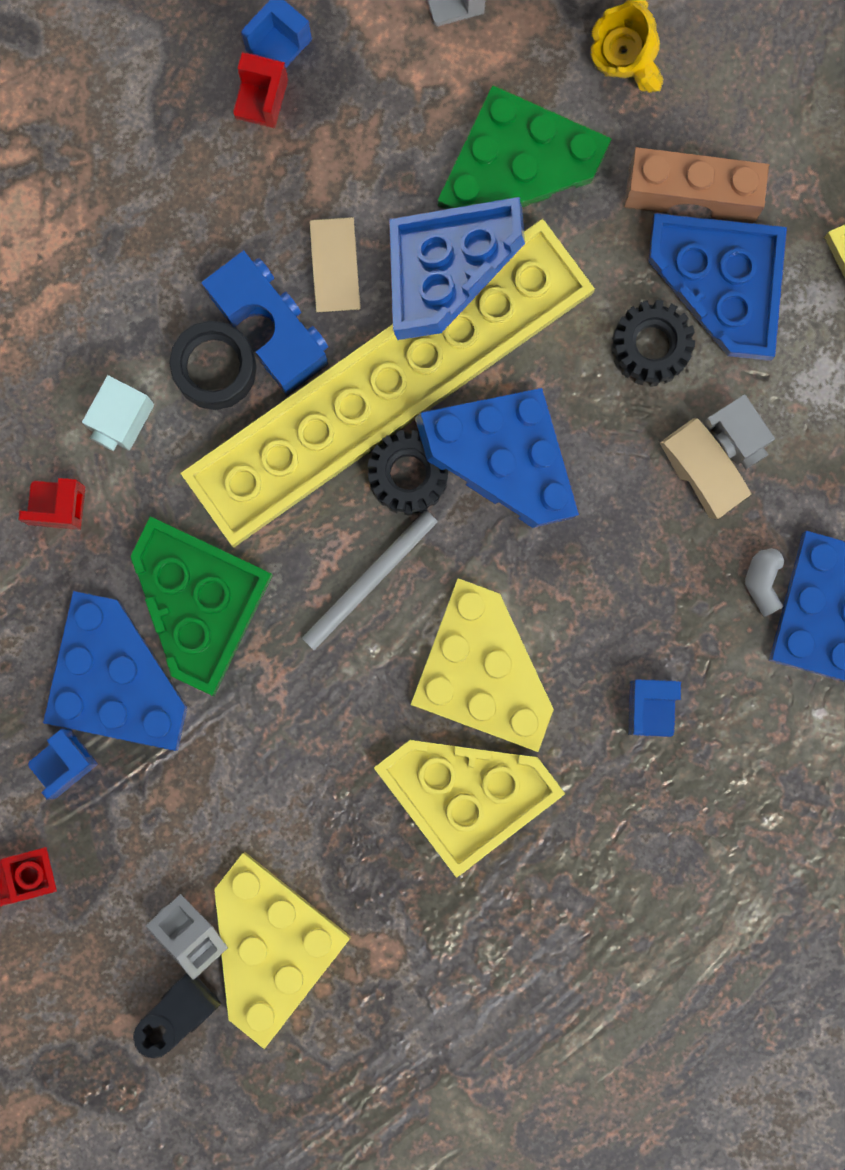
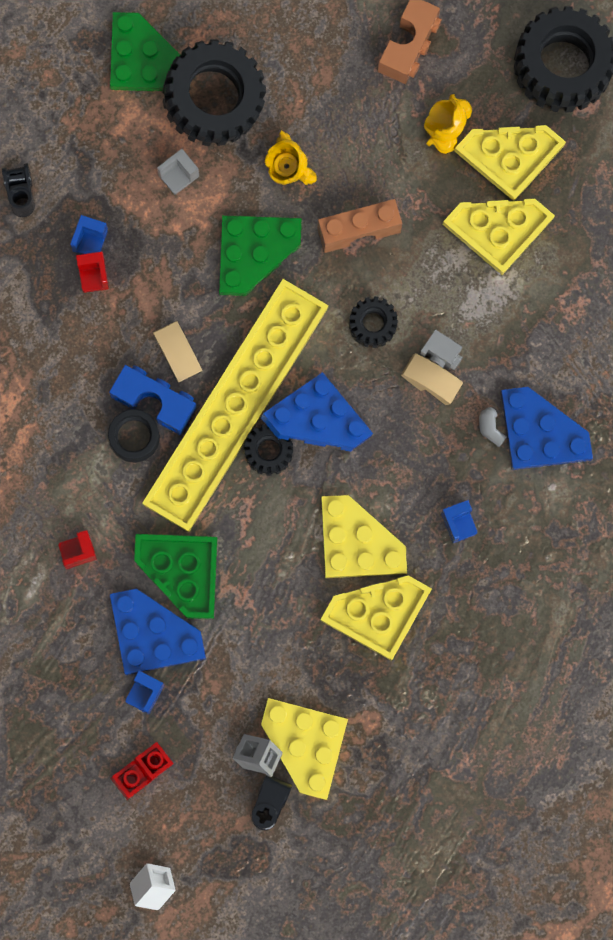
camera: 30 degrees left, 5 degrees down
light aqua brick [82,375,155,451] -> none
light grey bar [302,510,438,650] -> none
plate [389,197,525,340] -> none
blue plate [648,213,787,361] -> none

